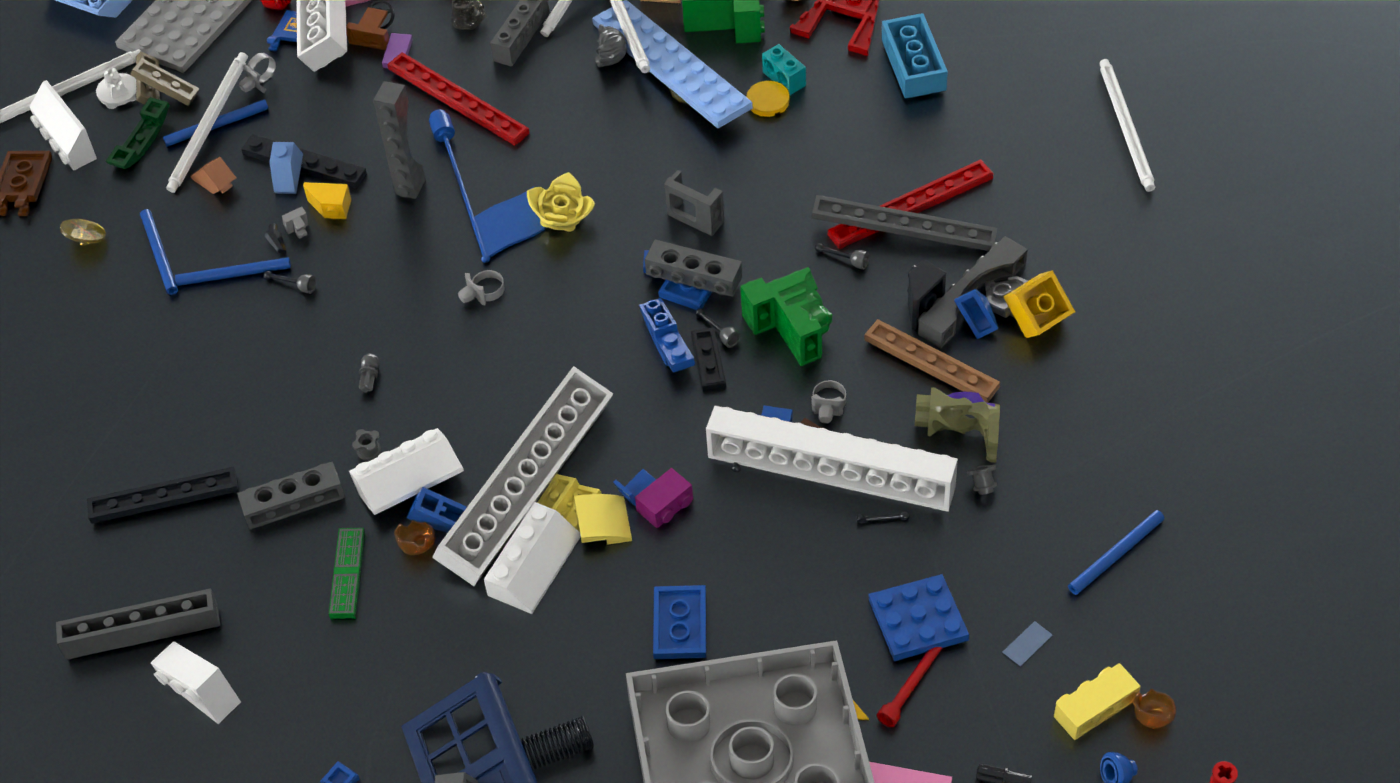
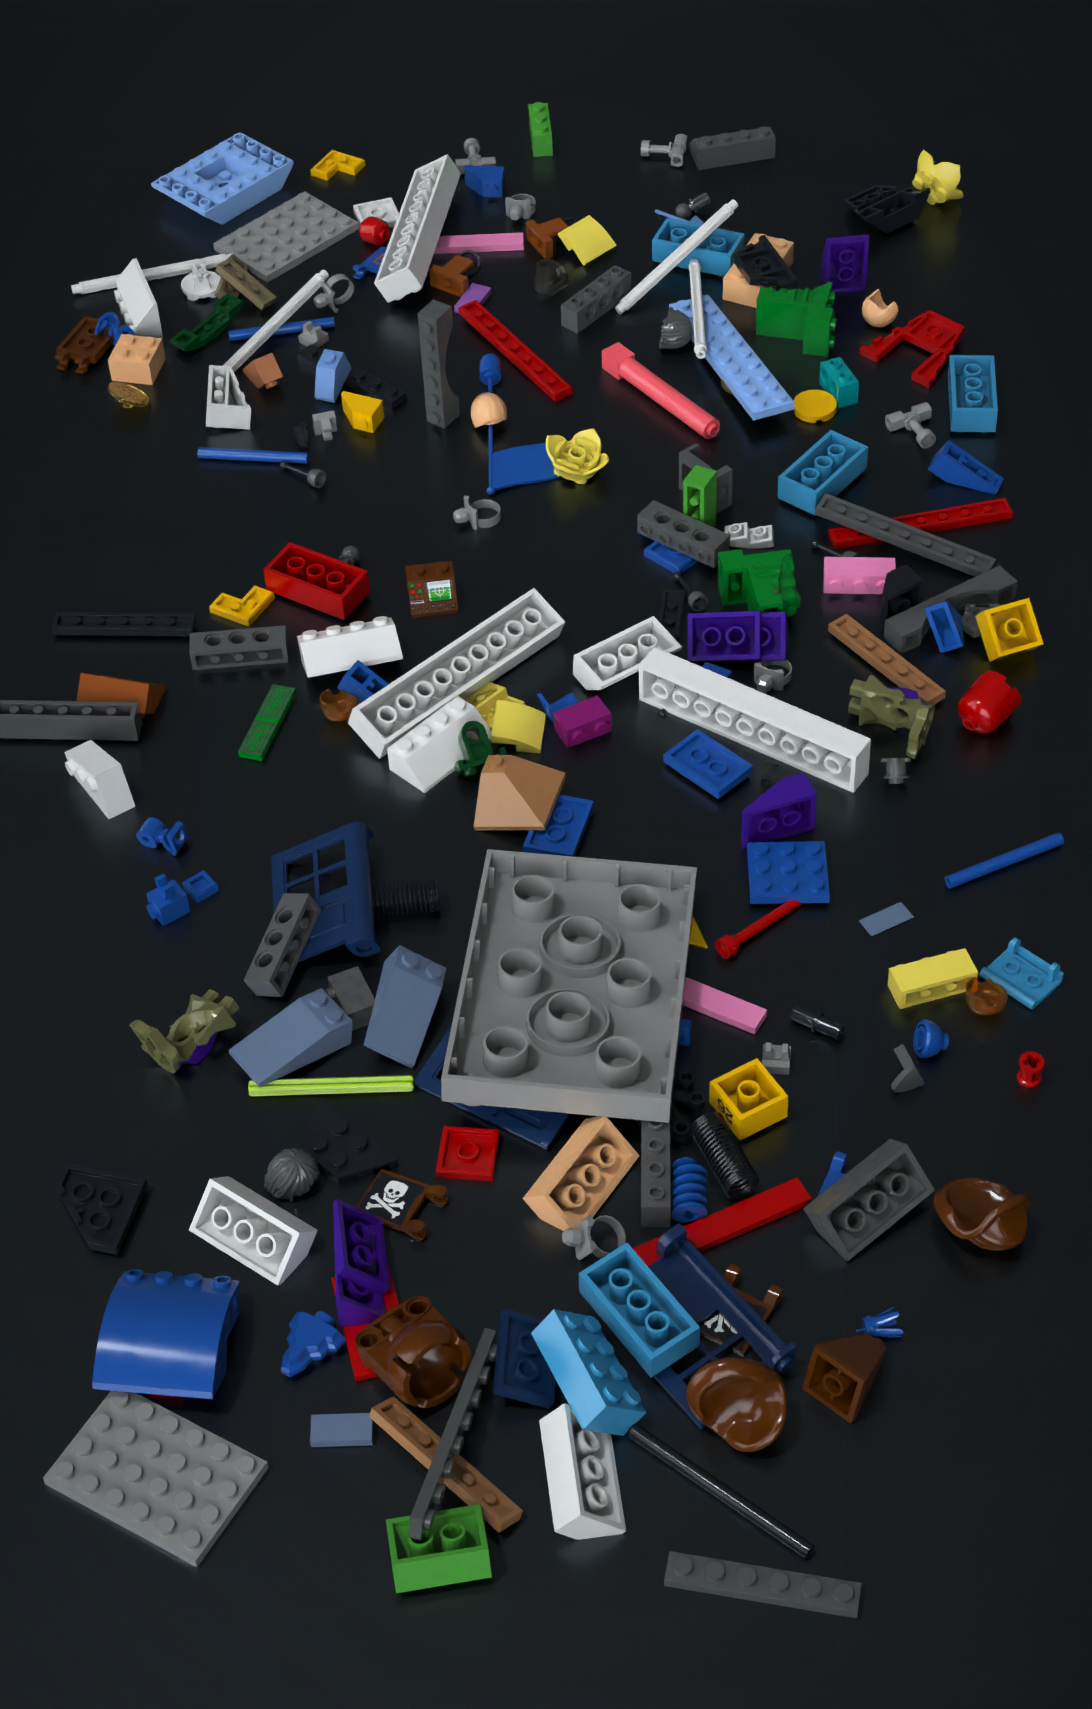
camera: 15 degrees right, 5 degrees down
blue piece [140,209,178,295] -> none
dark grey brick [352,429,381,461] -> none
blue slope [639,298,695,373] -> none
none -> dark orange slope [77,673,166,718]
none -> blue leg [94,312,135,347]
none -> light nougat brick [108,334,166,385]
none -> blue leg [136,817,188,856]
none -> white wedge [206,365,251,430]
none -> yellow tile [209,585,275,627]
none -> red brick [263,542,370,620]
none -> light grey tile [298,321,329,348]
none -> reddish brown slope [405,561,458,618]
none -> dark green pin [454,721,507,777]
none -> light nougat hair [471,392,507,428]
none -> medium nougat slope [473,755,567,830]
none -> white slope [573,616,682,690]
none -> coral brick [602,342,720,439]
none -> blue plate [663,729,753,799]
none -> bright green brick [683,465,717,527]
none -> dark purple slope [688,611,790,662]
none -> white slope [724,522,774,549]
none -> dark purple slope [741,773,817,850]
none -> dark azure brick [777,430,868,515]
none -> bright pink brick [823,557,896,594]
none -> light grey bar [885,402,936,449]
none -> blue slope [928,440,1004,495]
none -> red cylinder [958,670,1021,734]
none -> dark azure piece [979,937,1064,1010]

